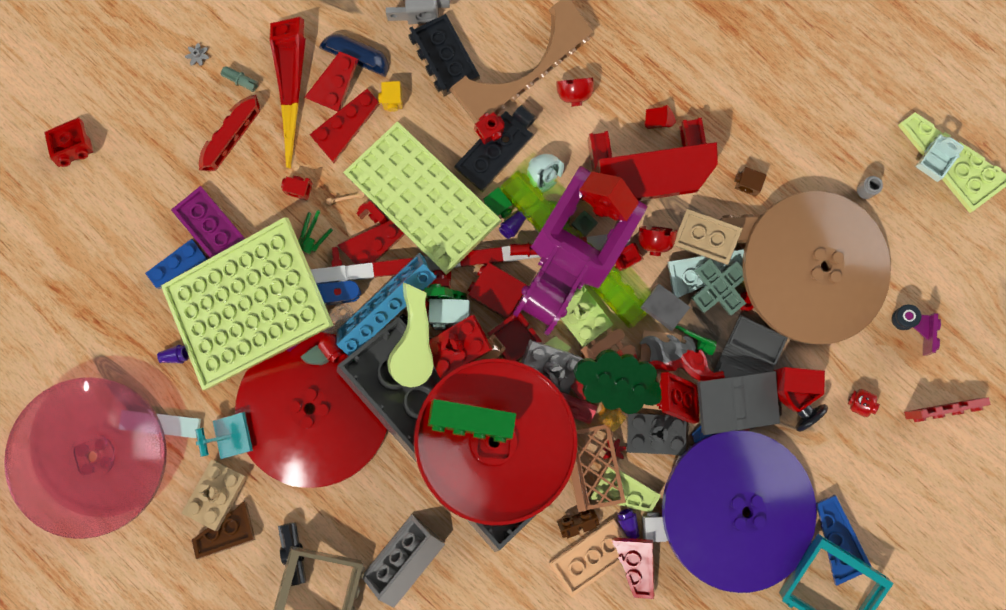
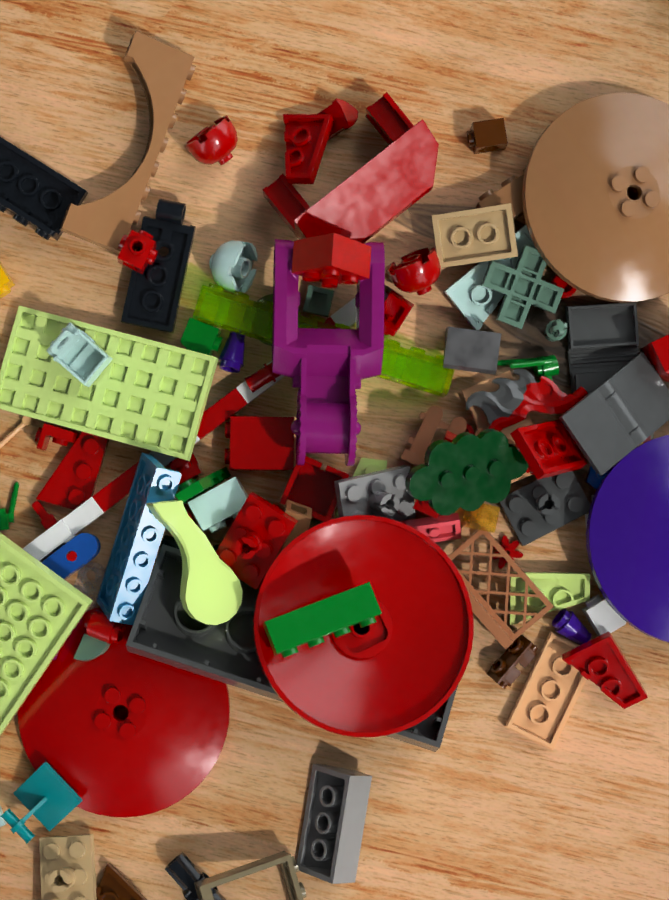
camera: 30 degrees left, 5 degrees up
yellowish green plate [561,285,614,348] -> none
light grey brick [857,176,883,199] -> none
none -> light aqua piece [46,322,113,387]
none -> red wing [283,114,334,184]
none -> sand green axle [544,319,568,342]

